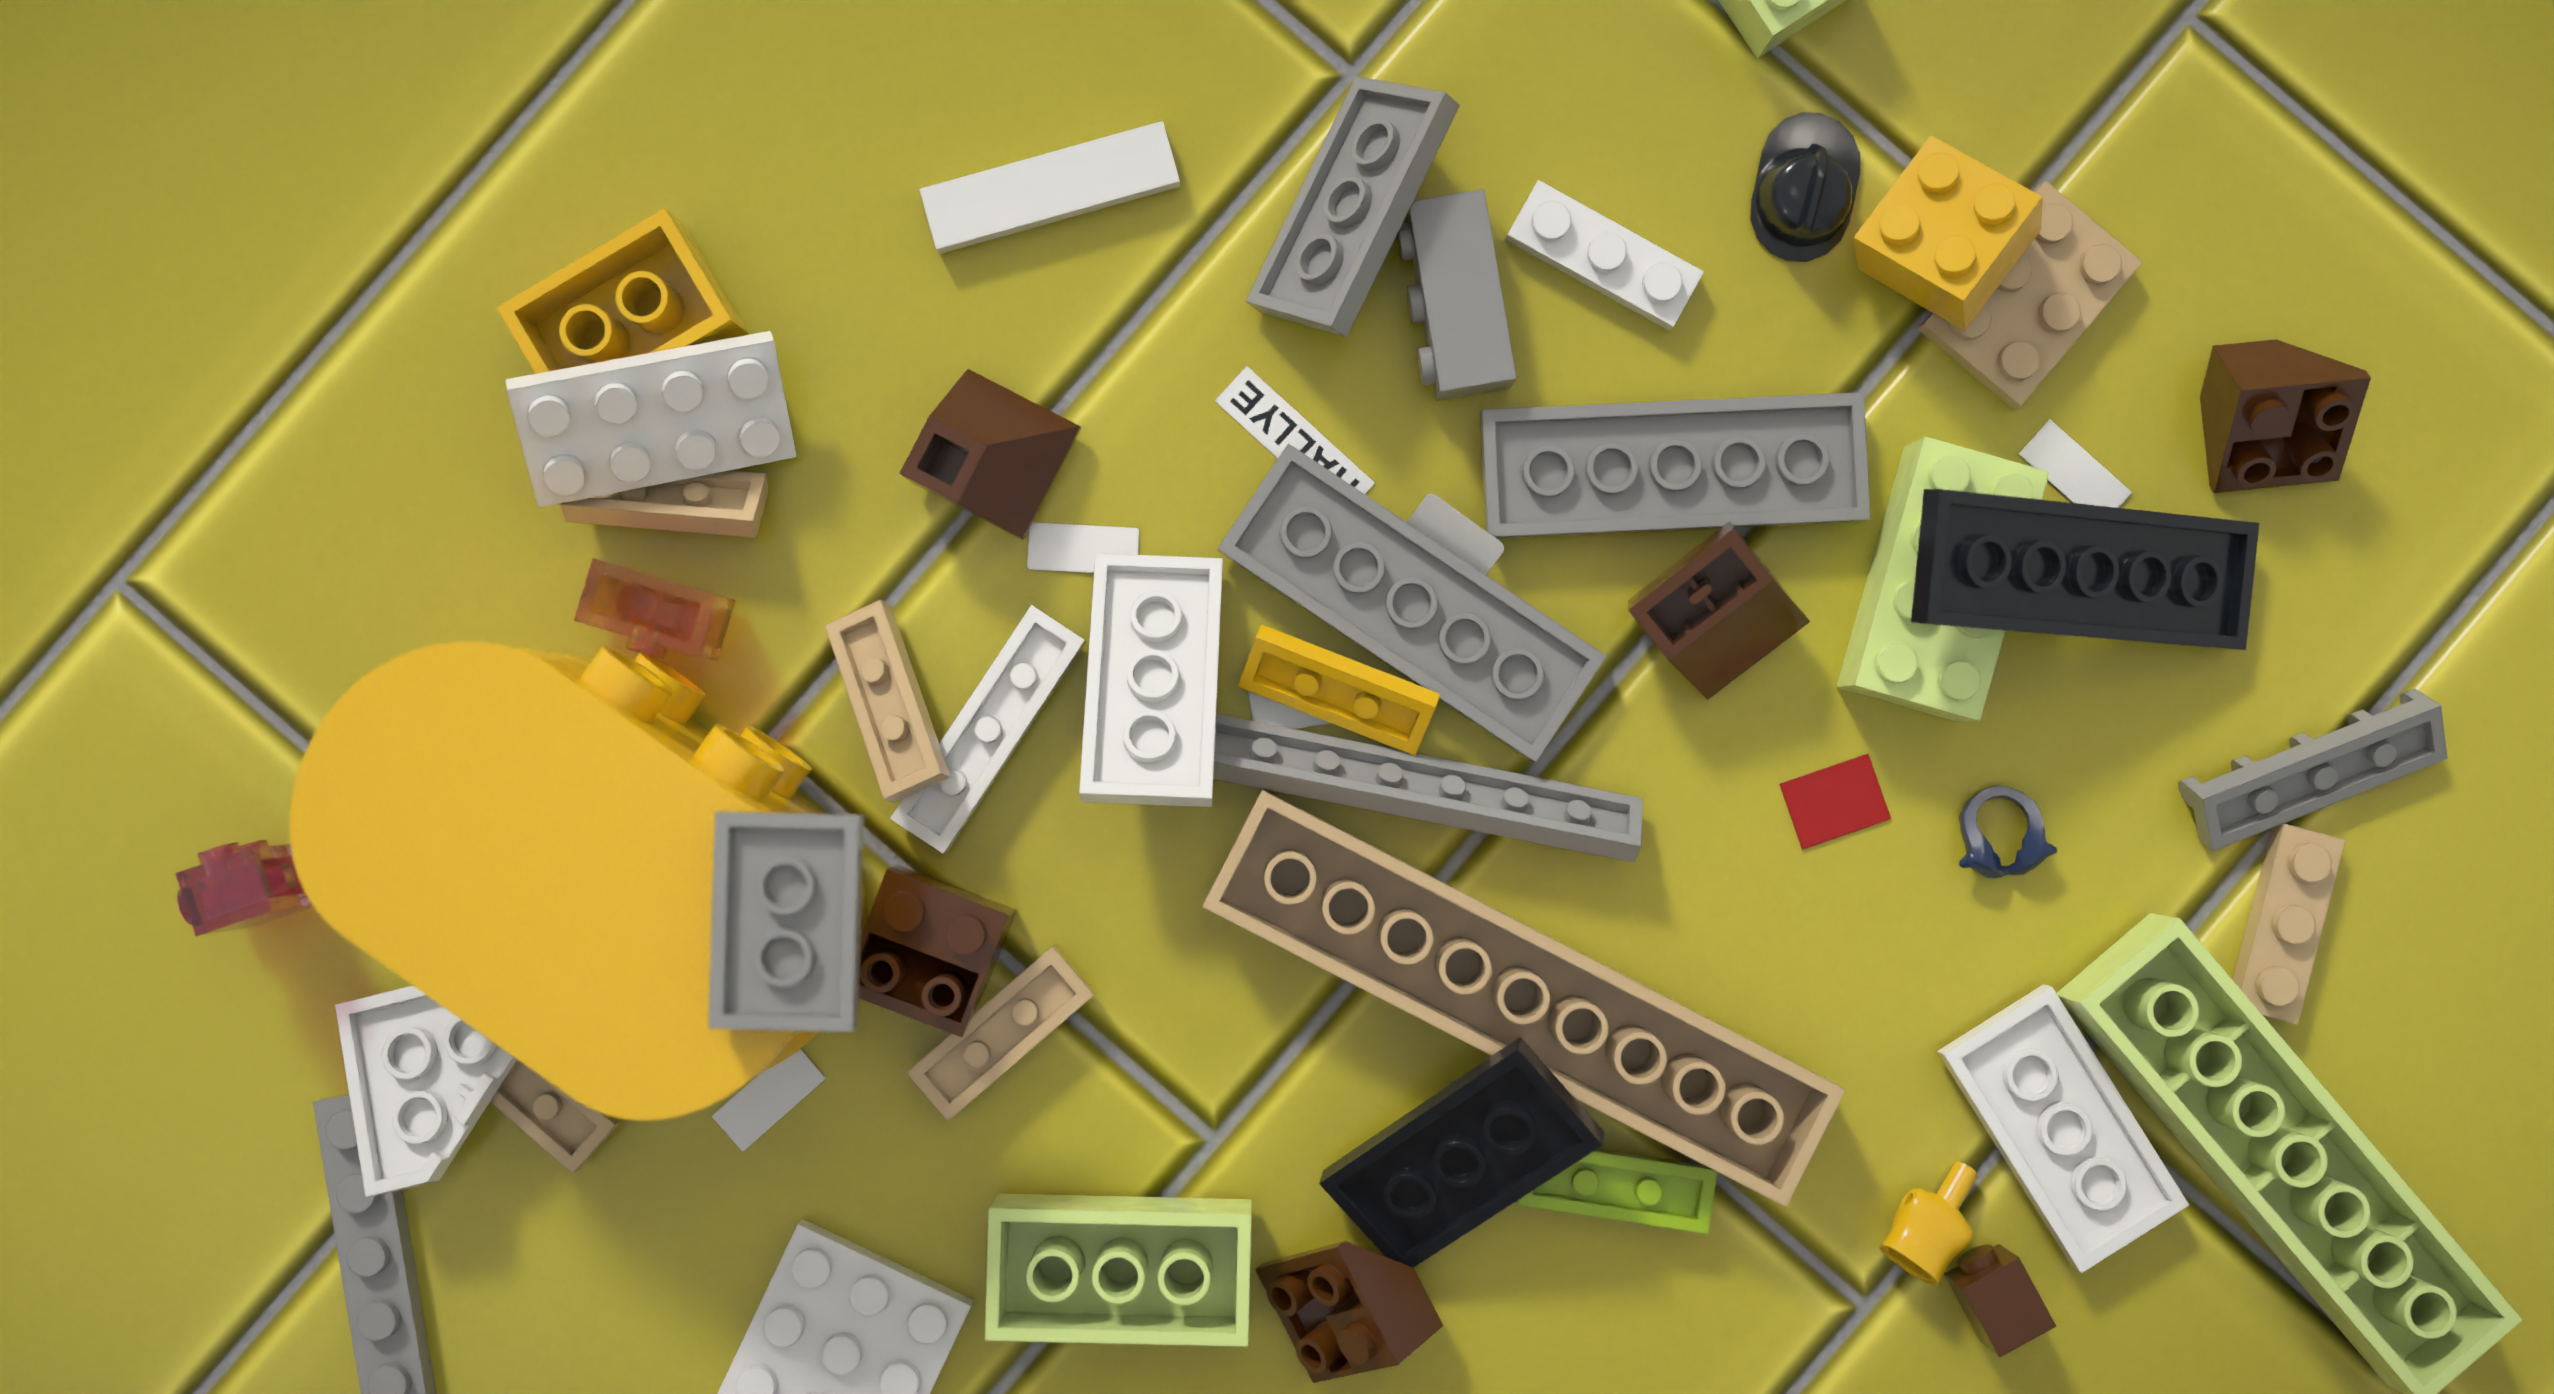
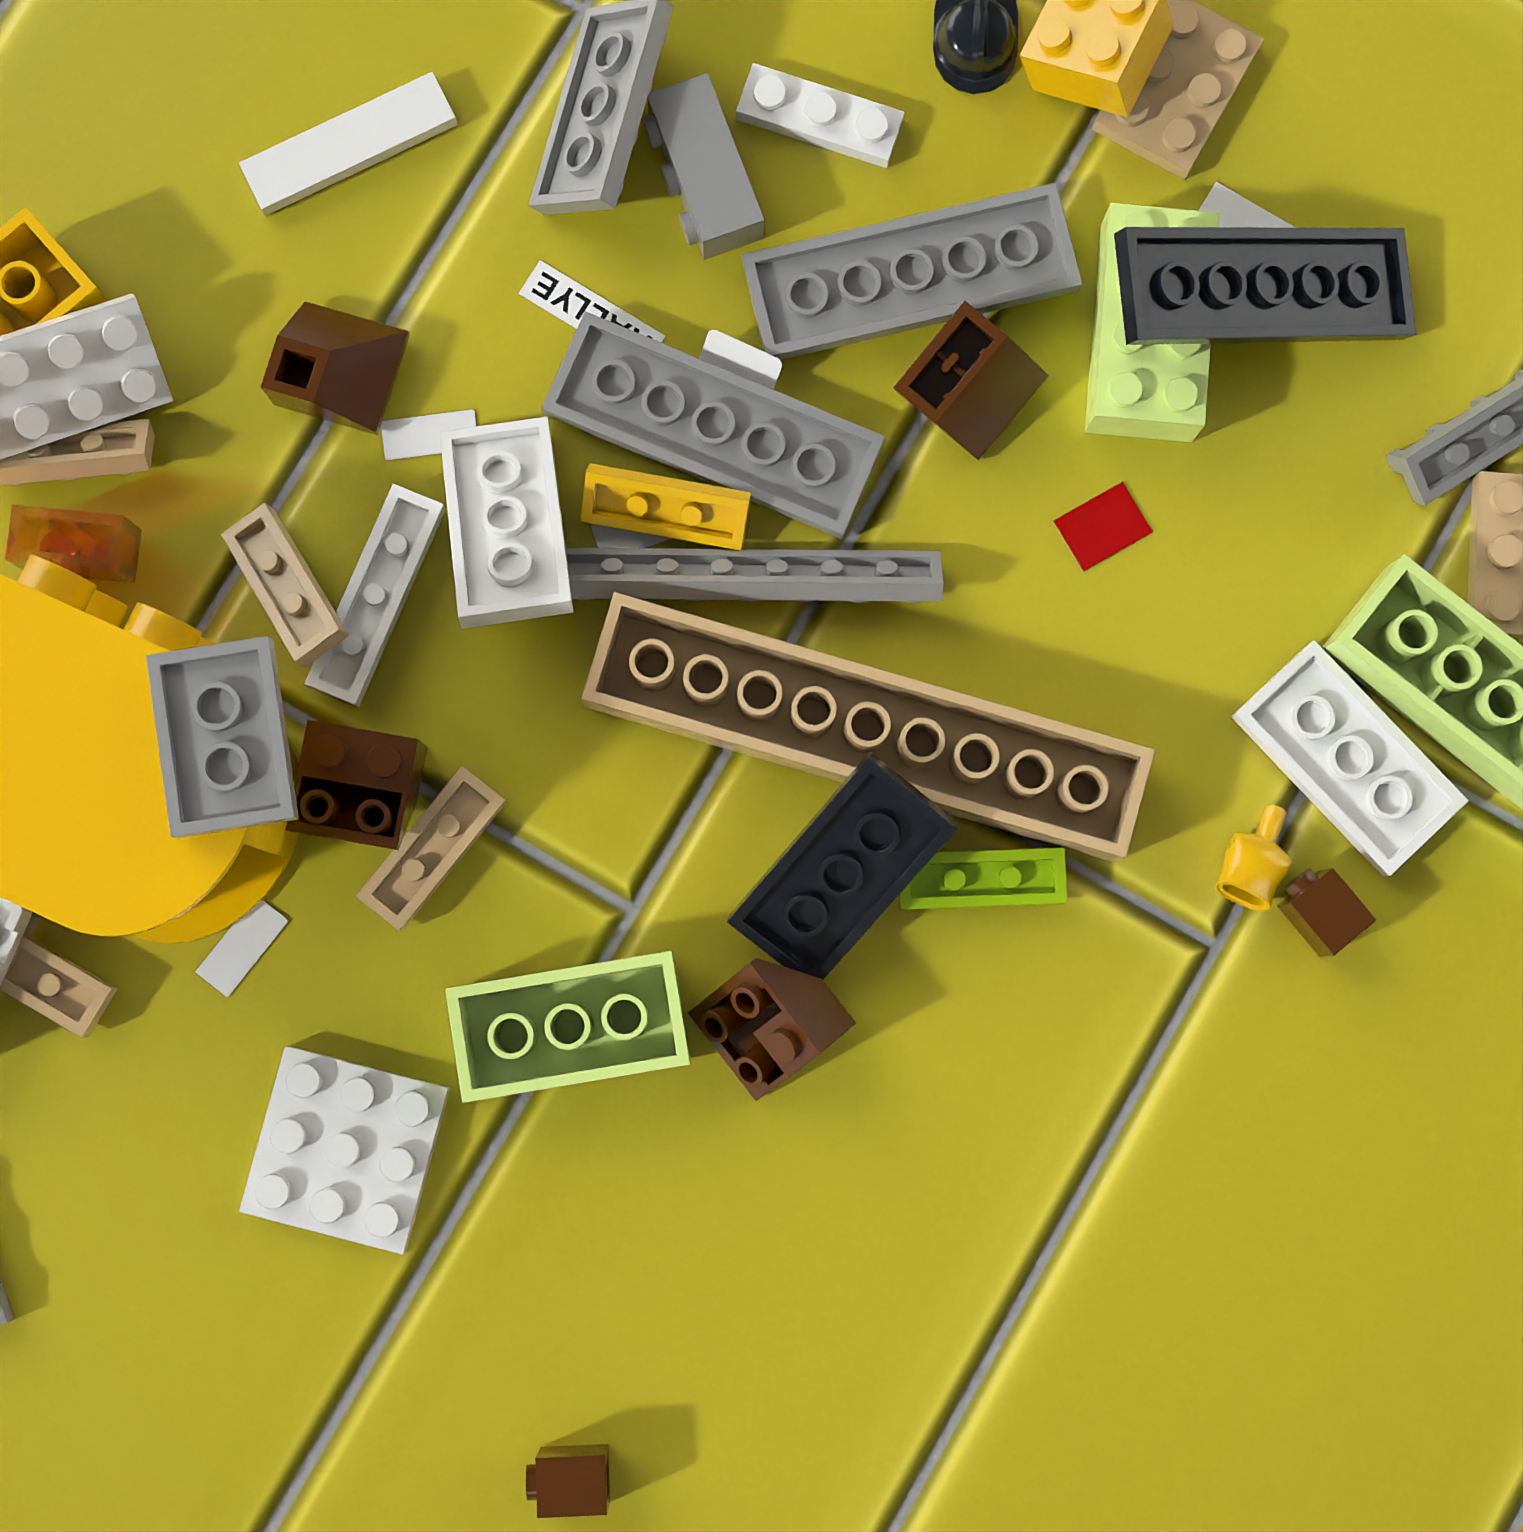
camera: 10 degrees left, 5 degrees down
dark blue piece [1959,786,2057,879] -> none
reddish brown slope [2200,339,2371,493] -> none

